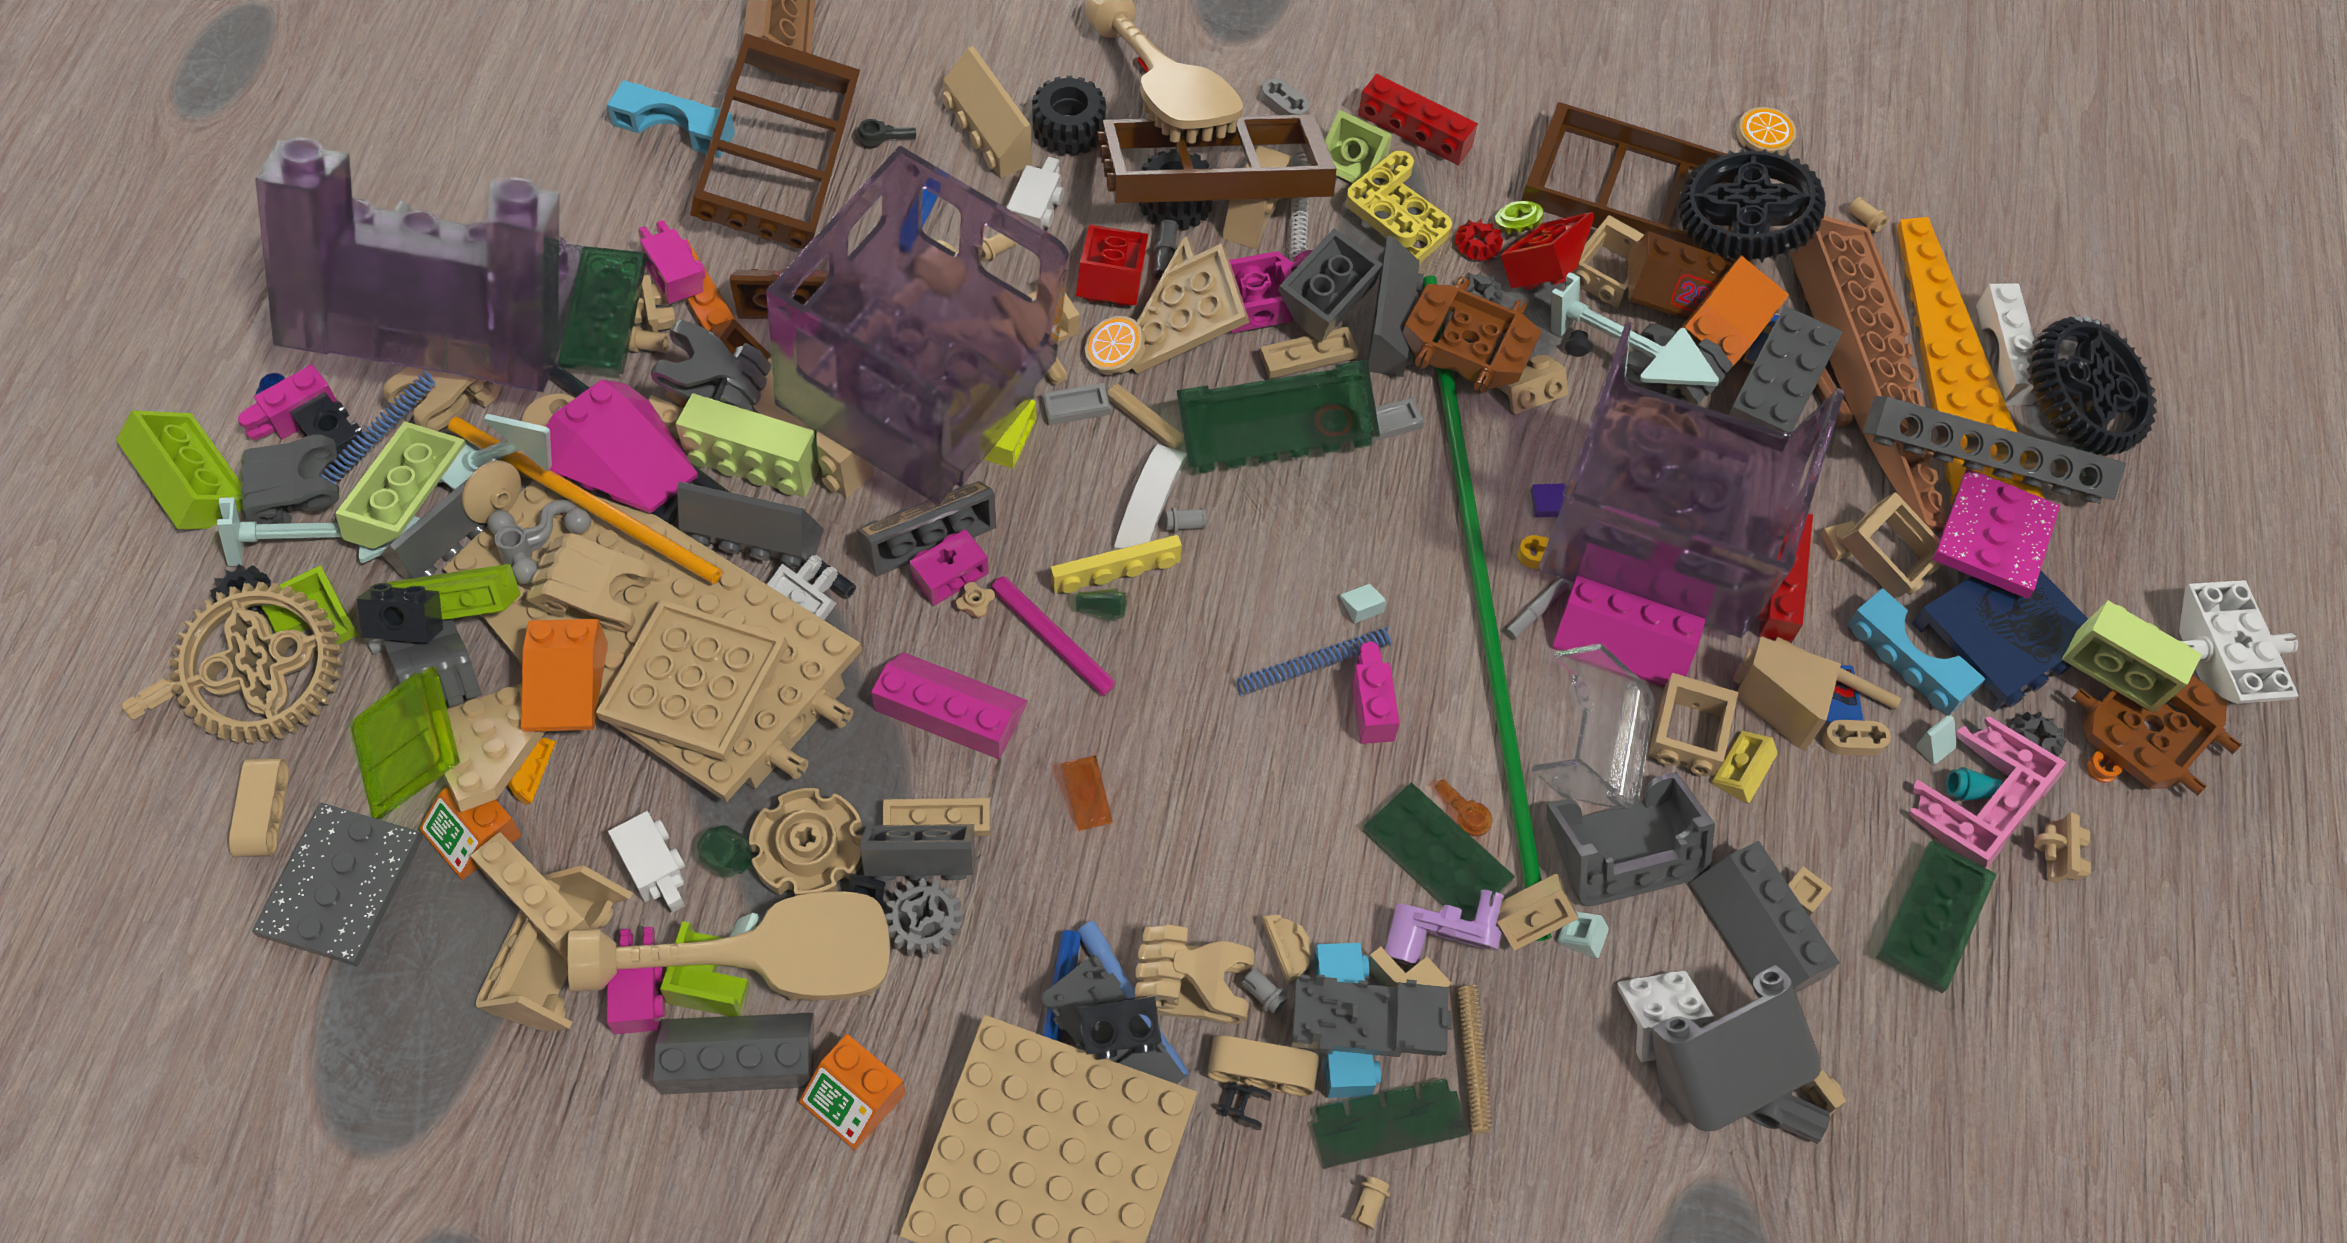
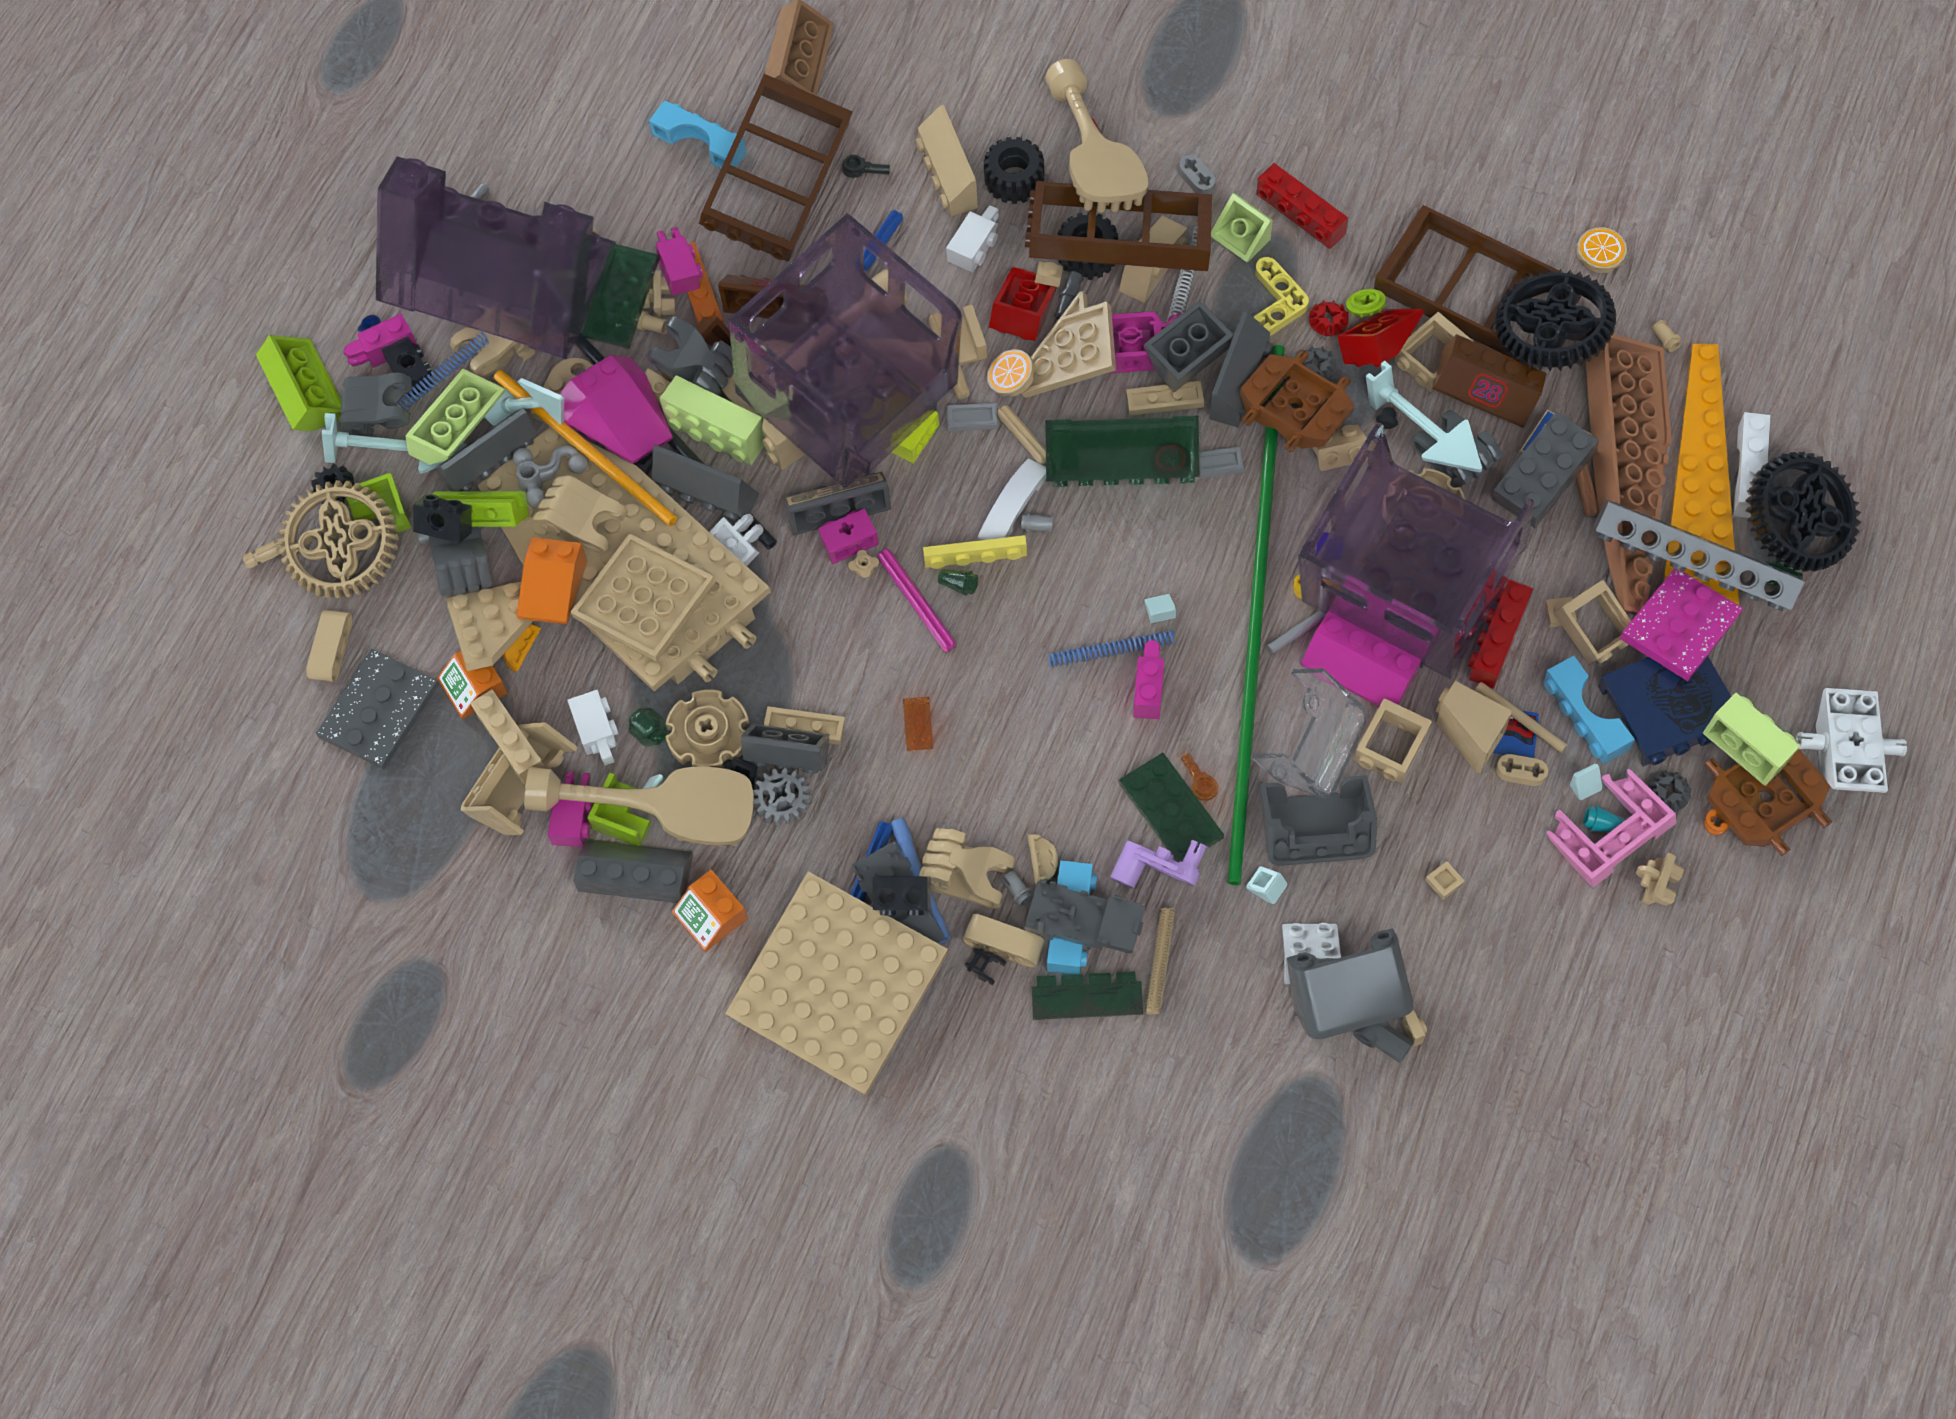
camera: 20 degrees right, 5 degrees up
clear neon green piece [351,666,460,820] -> none
tan dish [461,460,521,523] -> none
dark pink slope [871,652,1028,760] -> none
tan pin [976,228,1017,261] -> none
light yellow beam [1346,151,1419,247] -> none
tan pin [1351,1176,1390,1230] -> none
tan slope [1368,946,1452,988] -> none
tan panel [1497,874,1579,951] -> none
orange slope [1679,256,1789,367] -> none
dark grey slope [1689,841,1840,992] -> none
light yellow slope [1712,731,1777,803] -> none
clear green plate [1876,840,1997,994] -> none
none -> tan plate [1035,261,1063,287]

